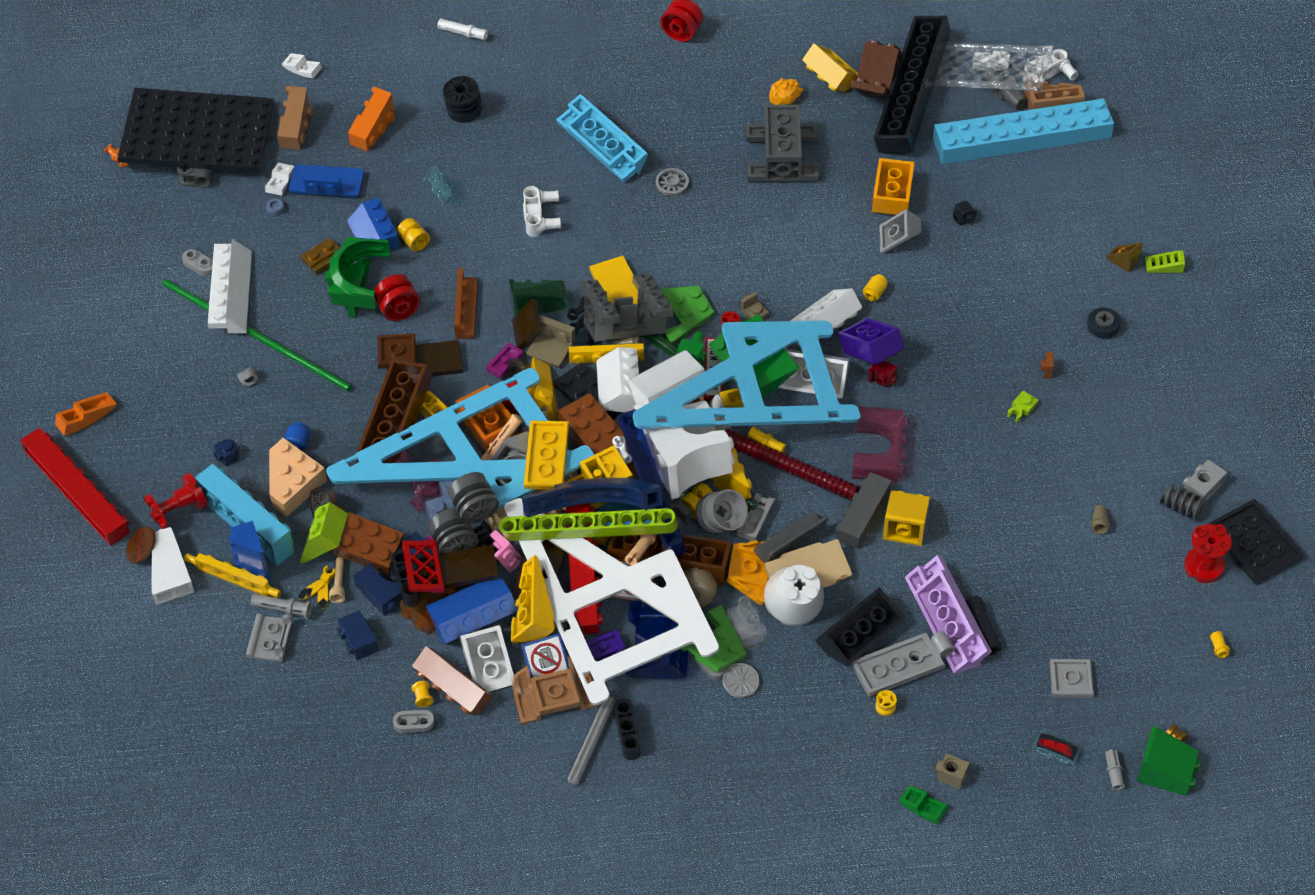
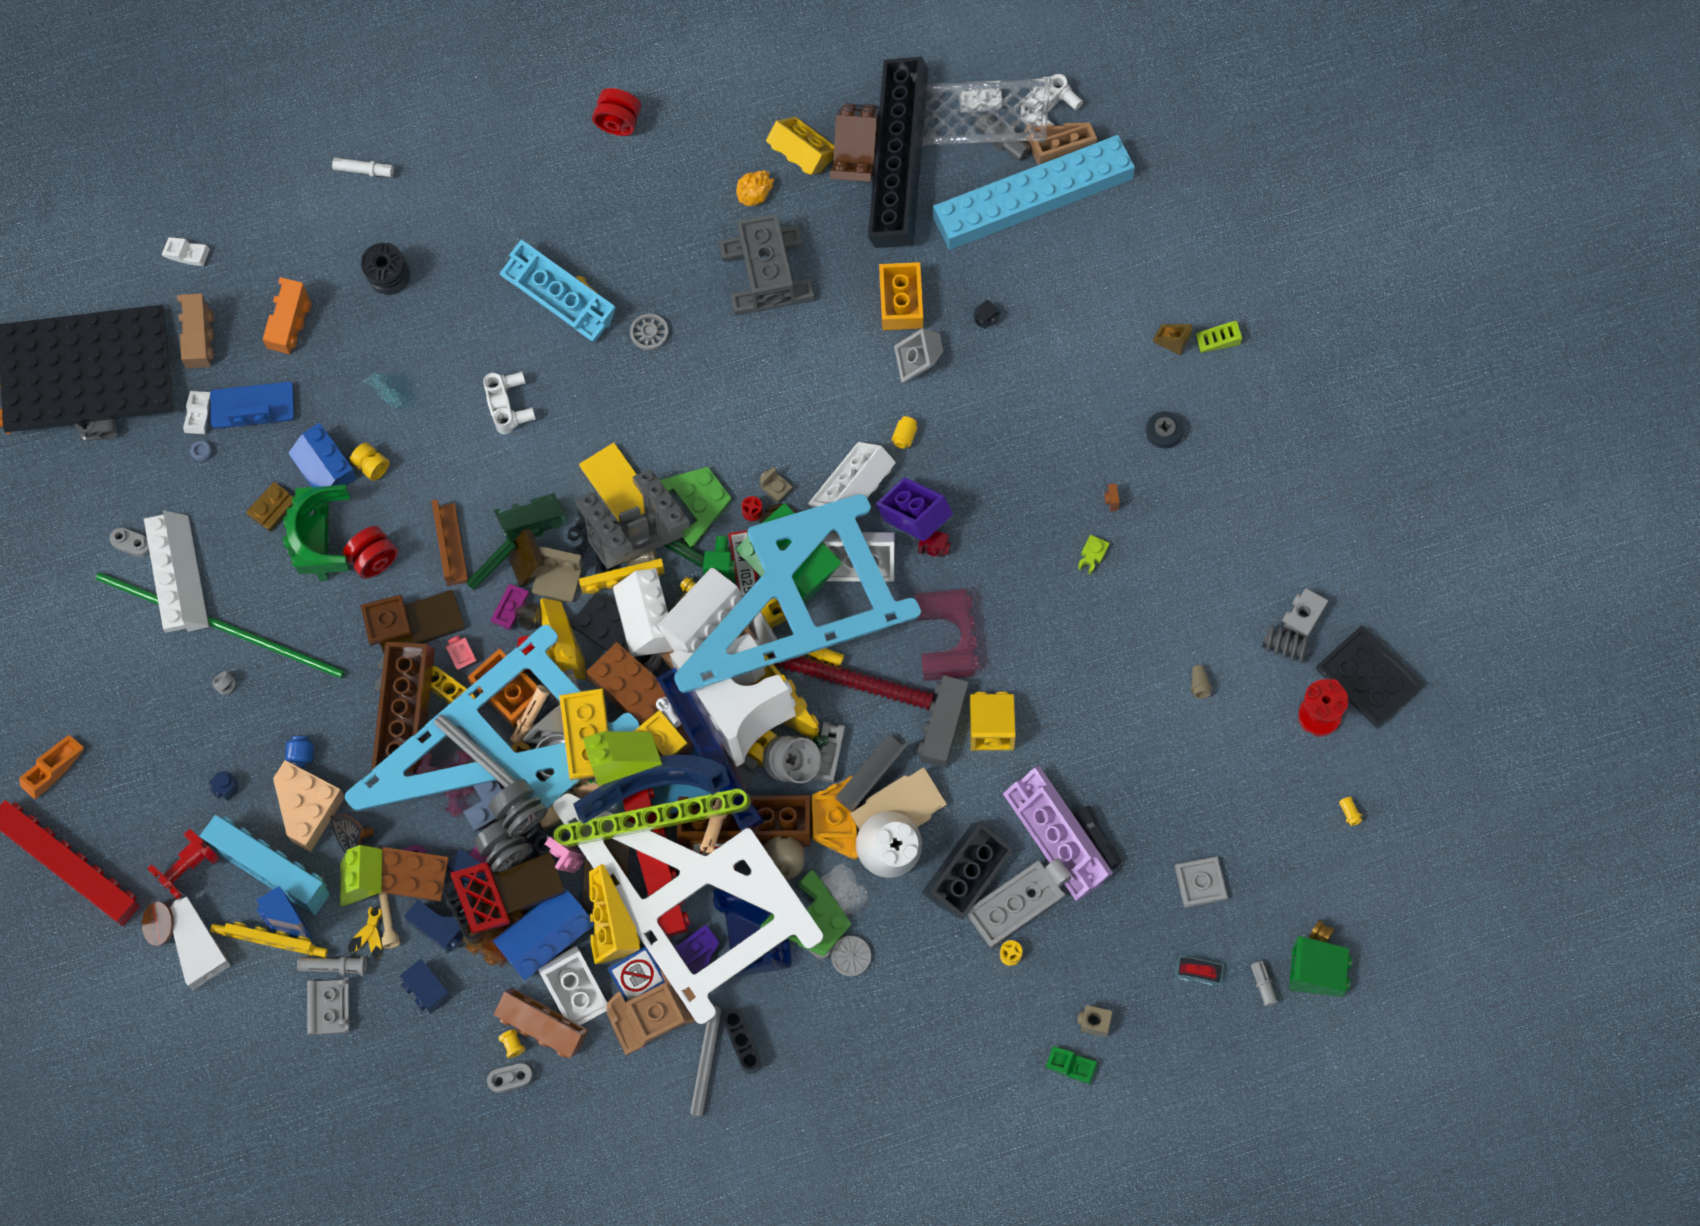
camera: 10 degrees left, 15 degrees up
none -> light grey axle [434,715,516,788]
none -> coral bracket [445,635,476,670]
none -> dark green axle [467,539,516,590]
none -> lime slope [583,731,662,786]

